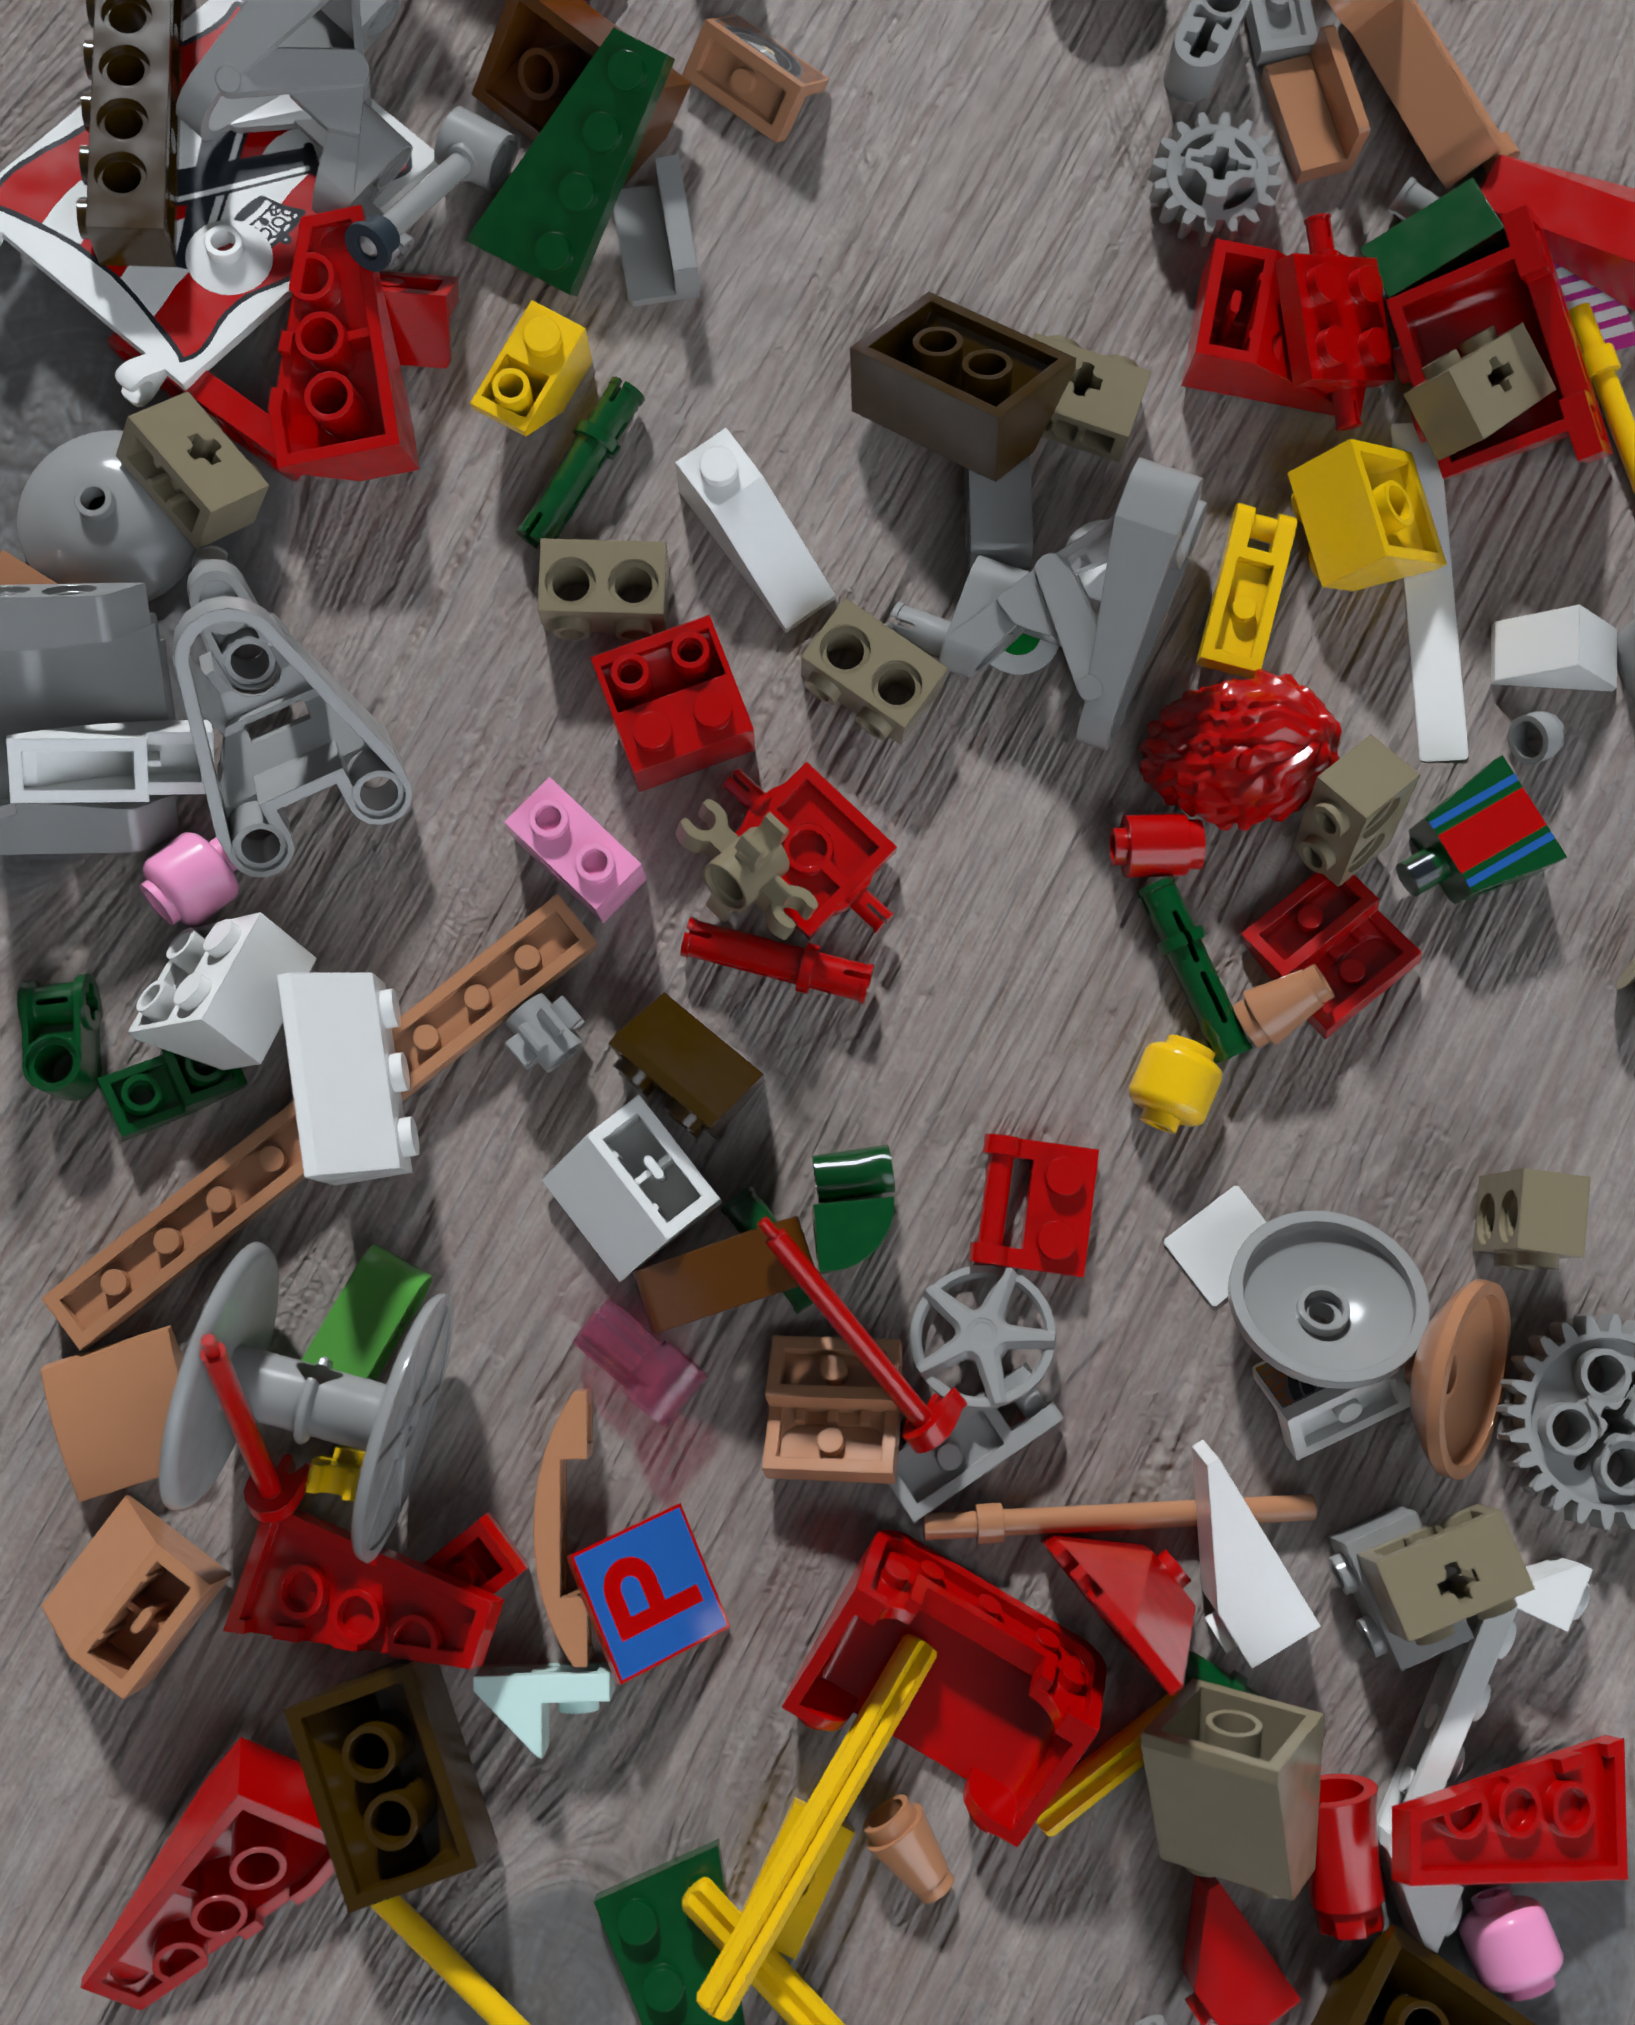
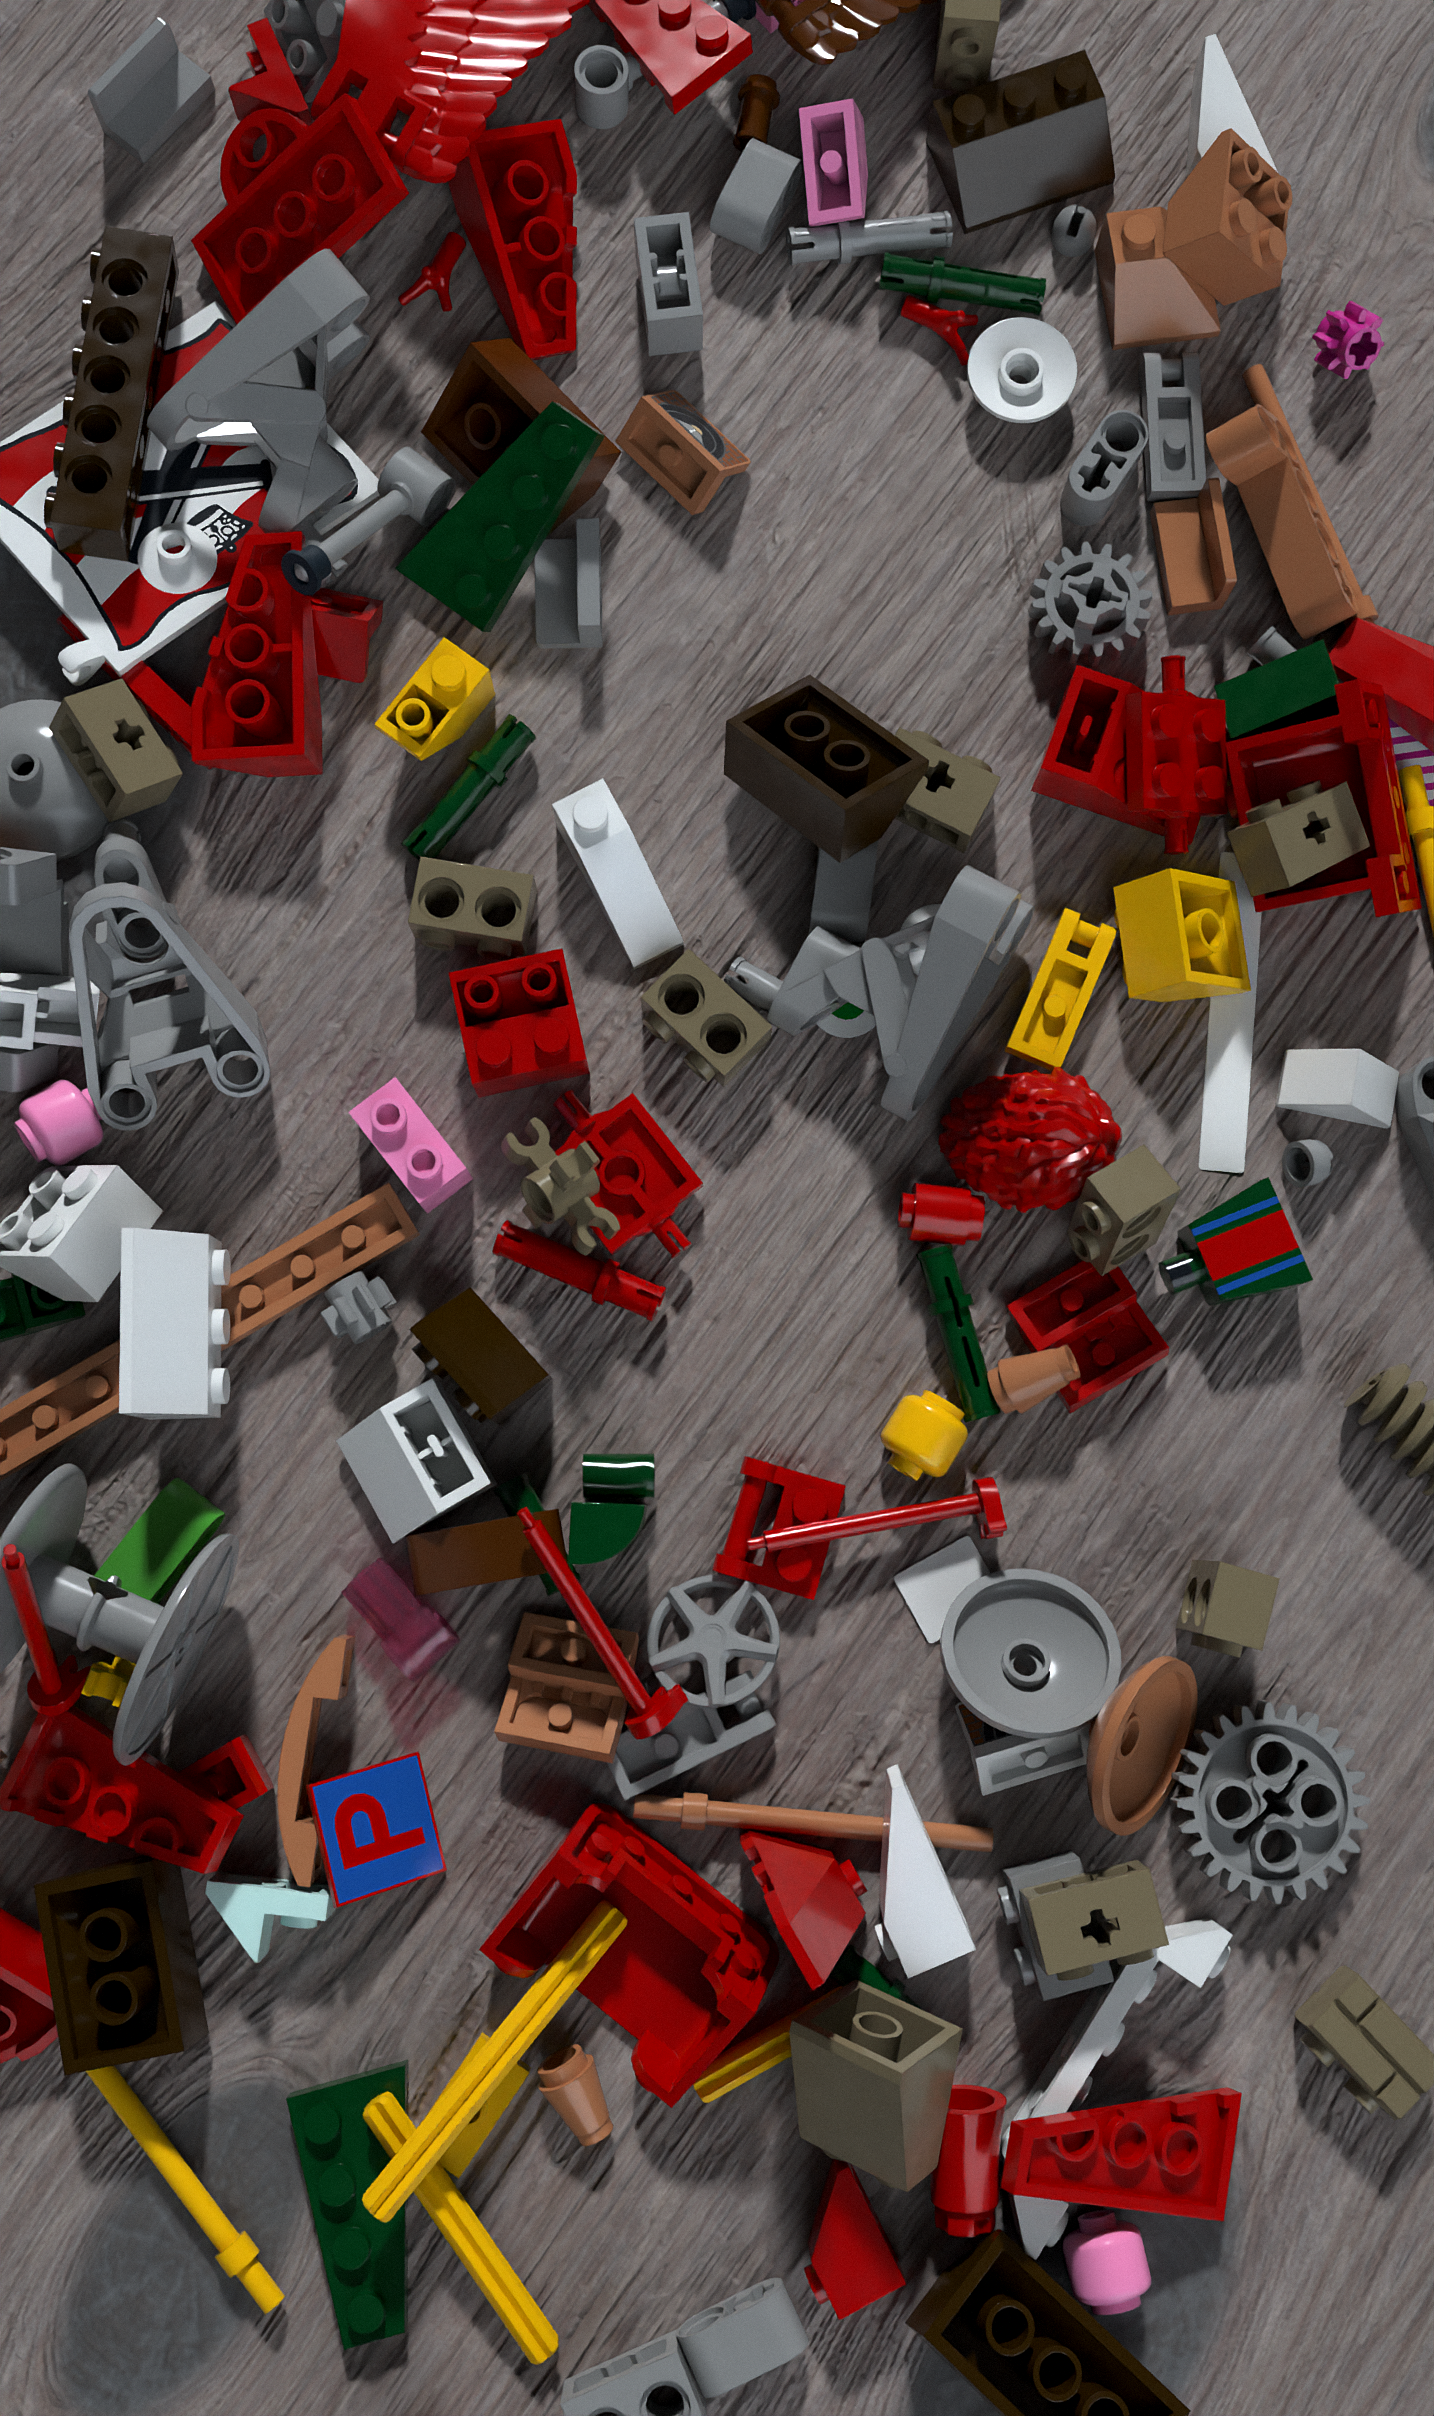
camera: 10 degrees right, 0 degrees up
none -> red piece [746,1477,1007,1552]

